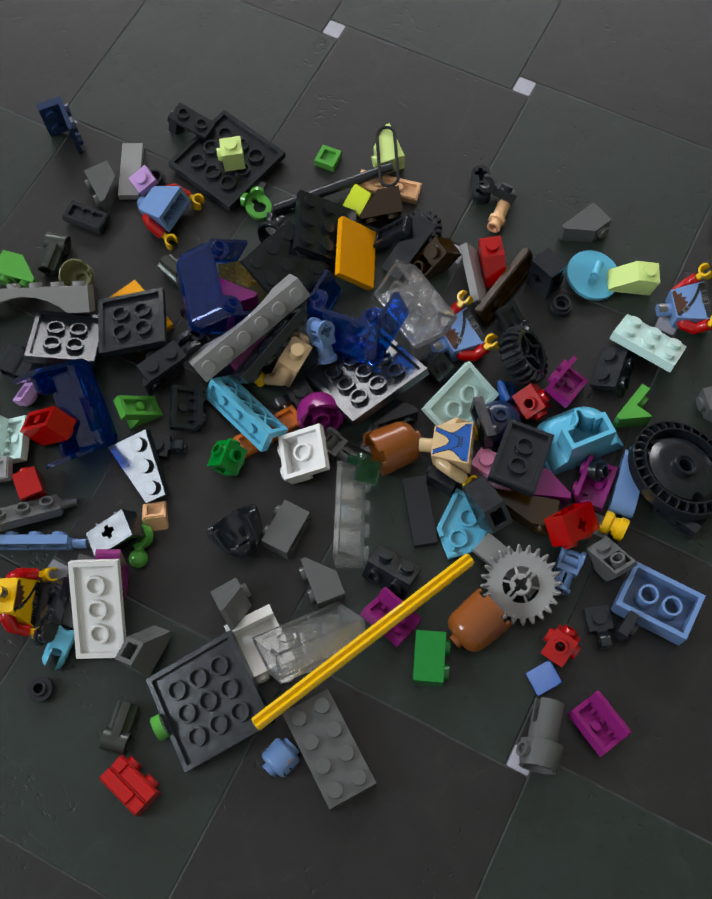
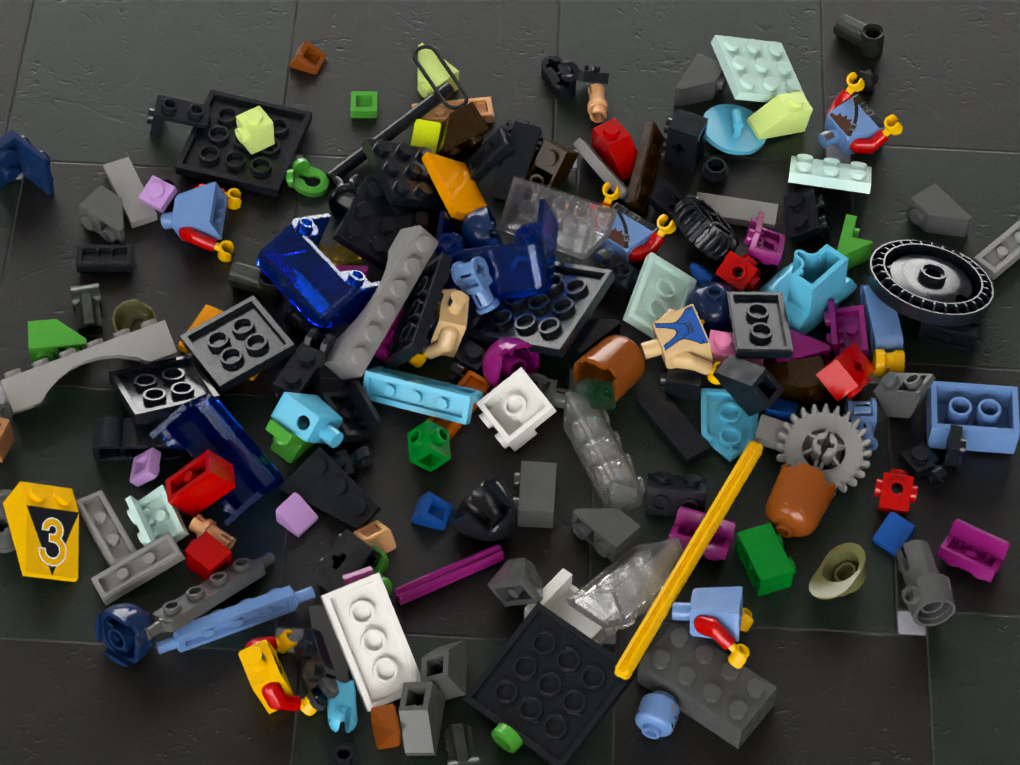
camera: 30 degrees left, 15 degrees down
black plate [470,396,498,449] -> none
black plate [588,458,608,483] -> none
none -> light nougat pin [189,514,236,550]
none -> medium azure torso [271,392,344,448]
none -> lavender slope [276,492,319,538]
none -> dark orange slope [288,40,327,75]
none -> dark orange slope [371,704,401,750]
none -> magenta axle [394,544,505,605]
none -> dark grey slope [399,681,446,756]
none -> blue slope [411,491,453,531]
none -> dark blue cylinder [457,206,506,262]
none -> medium blue torso [672,586,753,669]
none -> light grey tile [697,192,778,231]
none -> light aqua plate [711,35,805,103]
none -> blue slope [765,398,799,424]
none -> olive piece [809,543,867,599]

